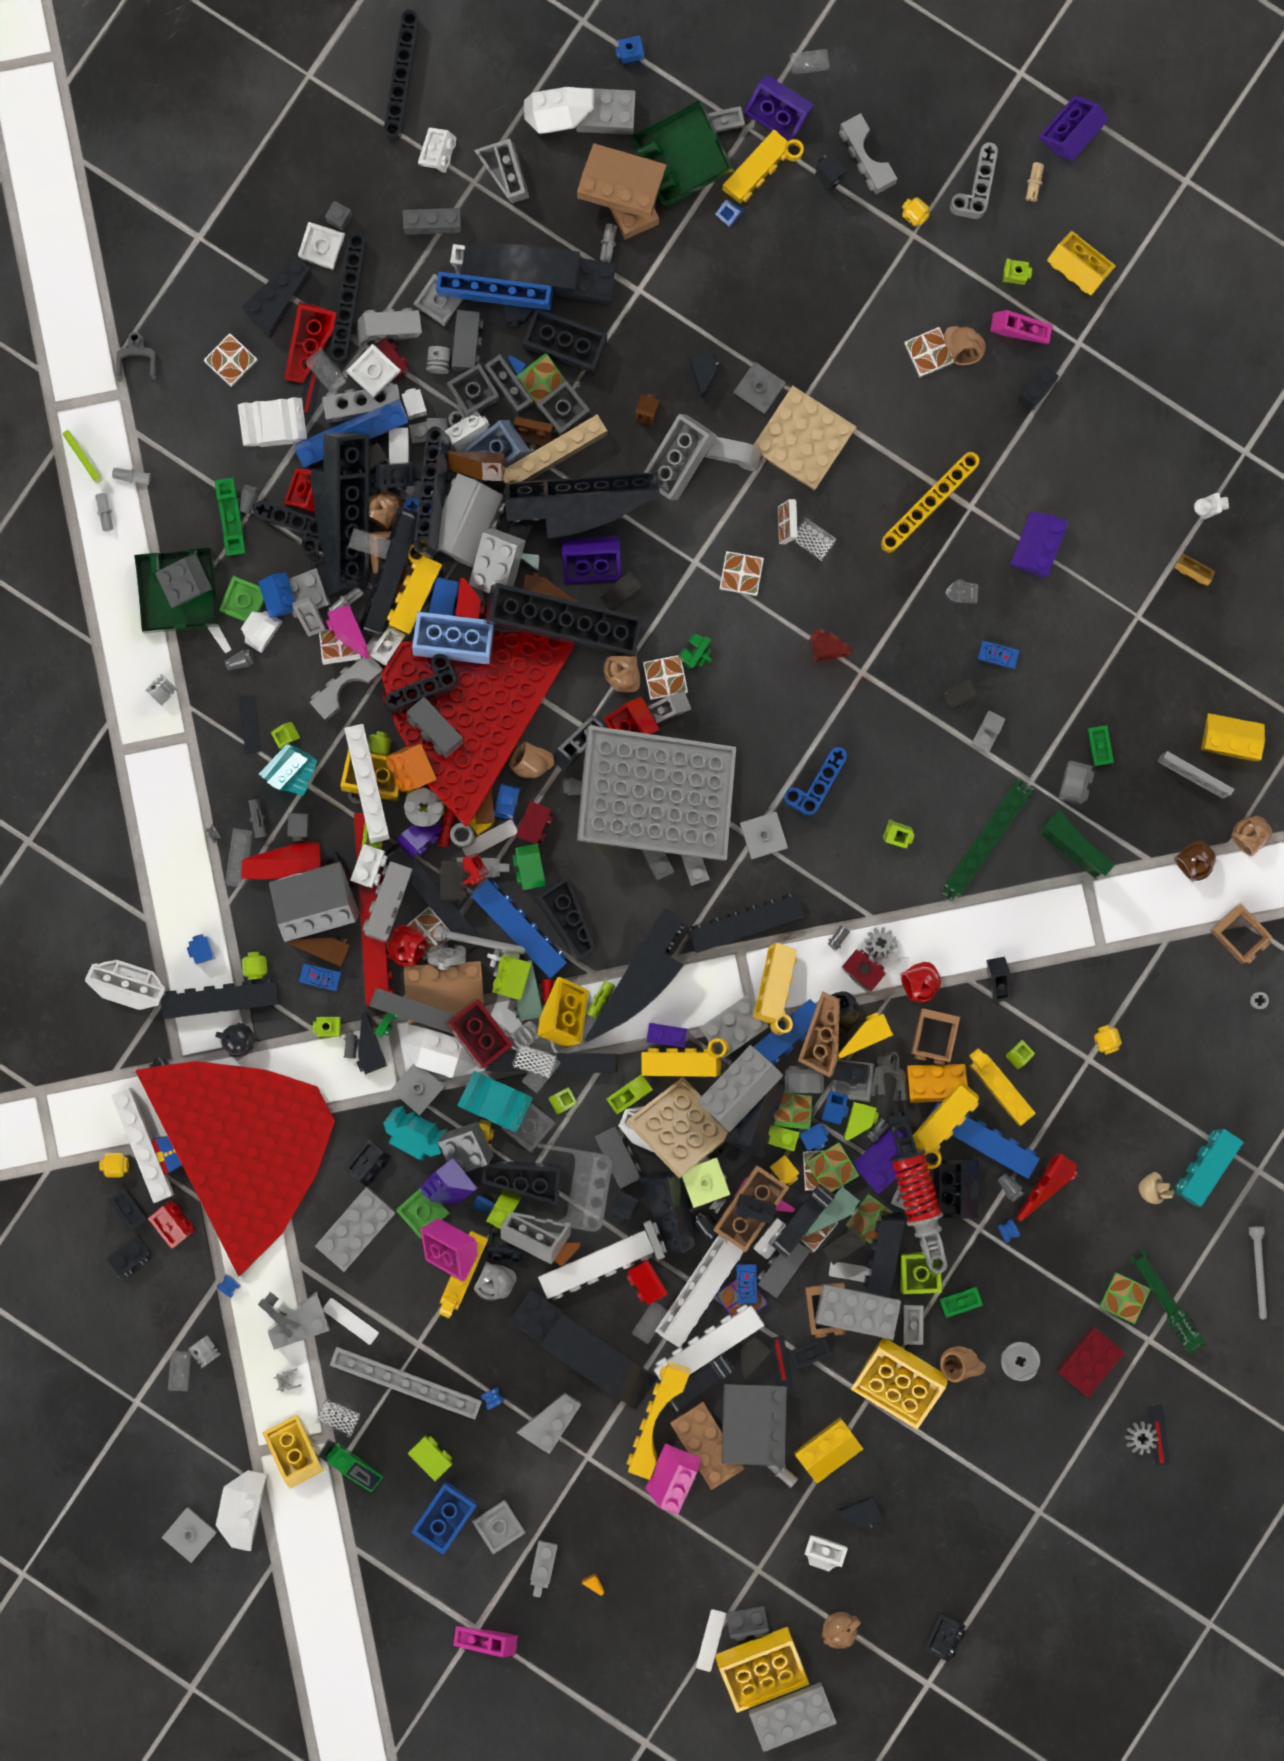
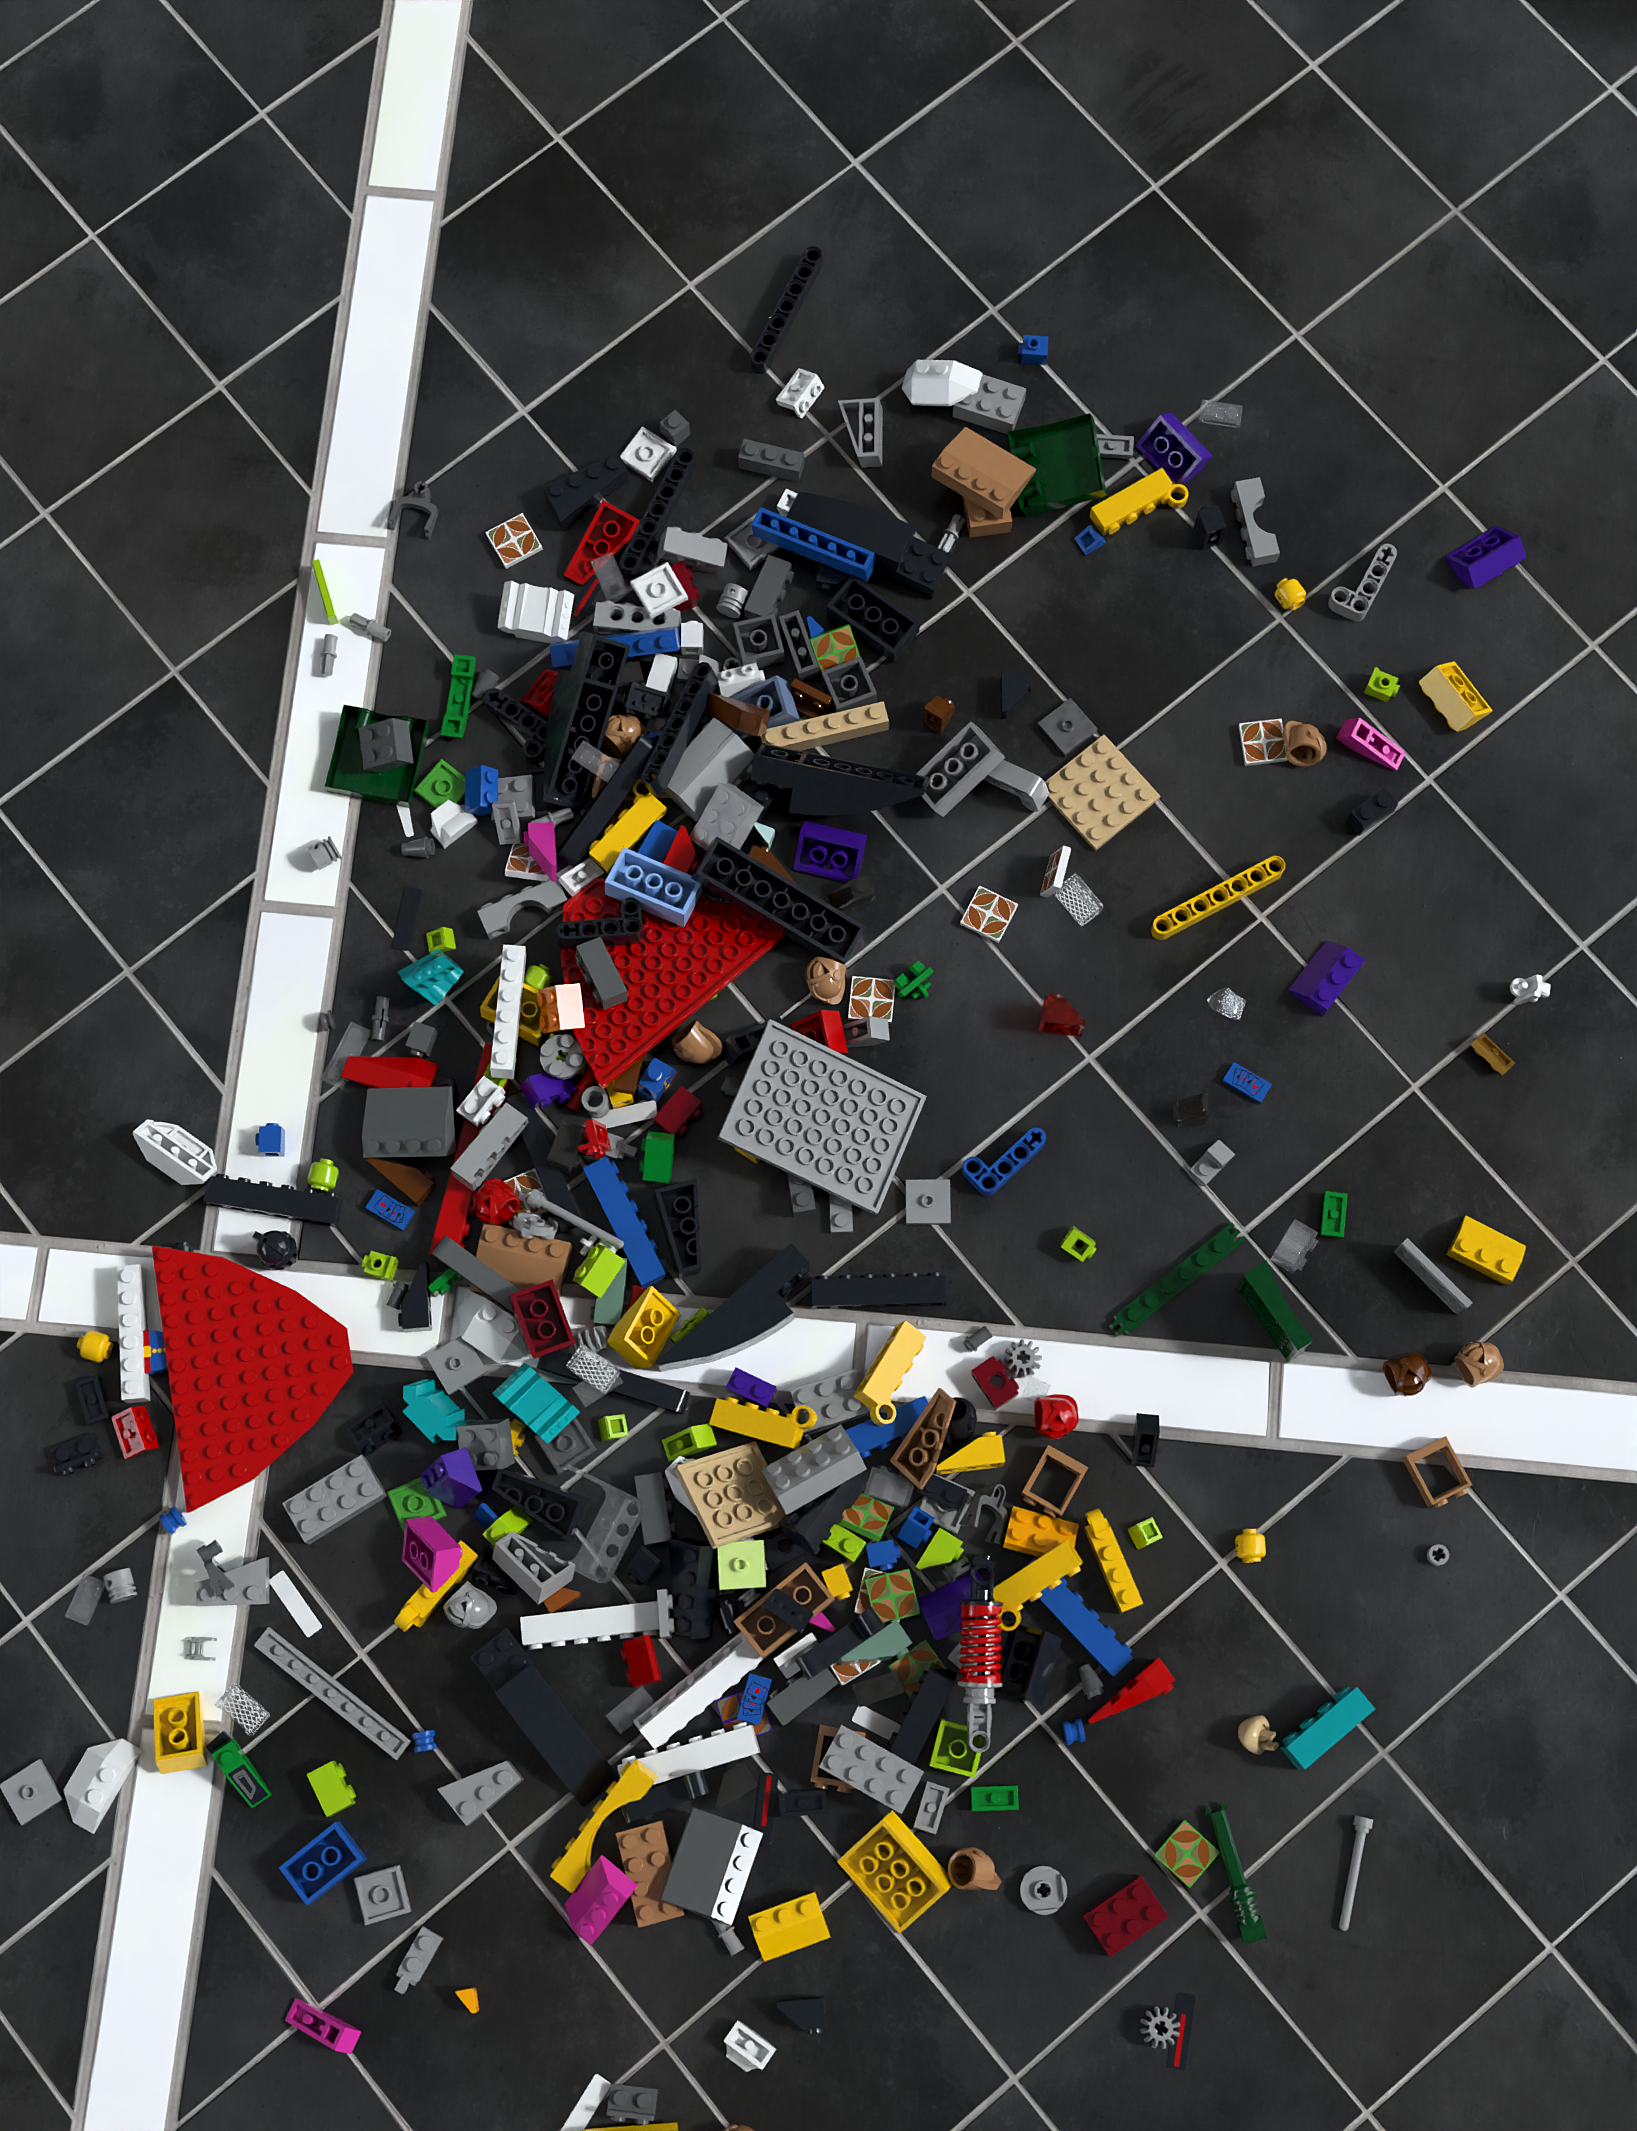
camera: 25 degrees right, 10 degrees down
tan axle [1025,162,1044,202] -> none

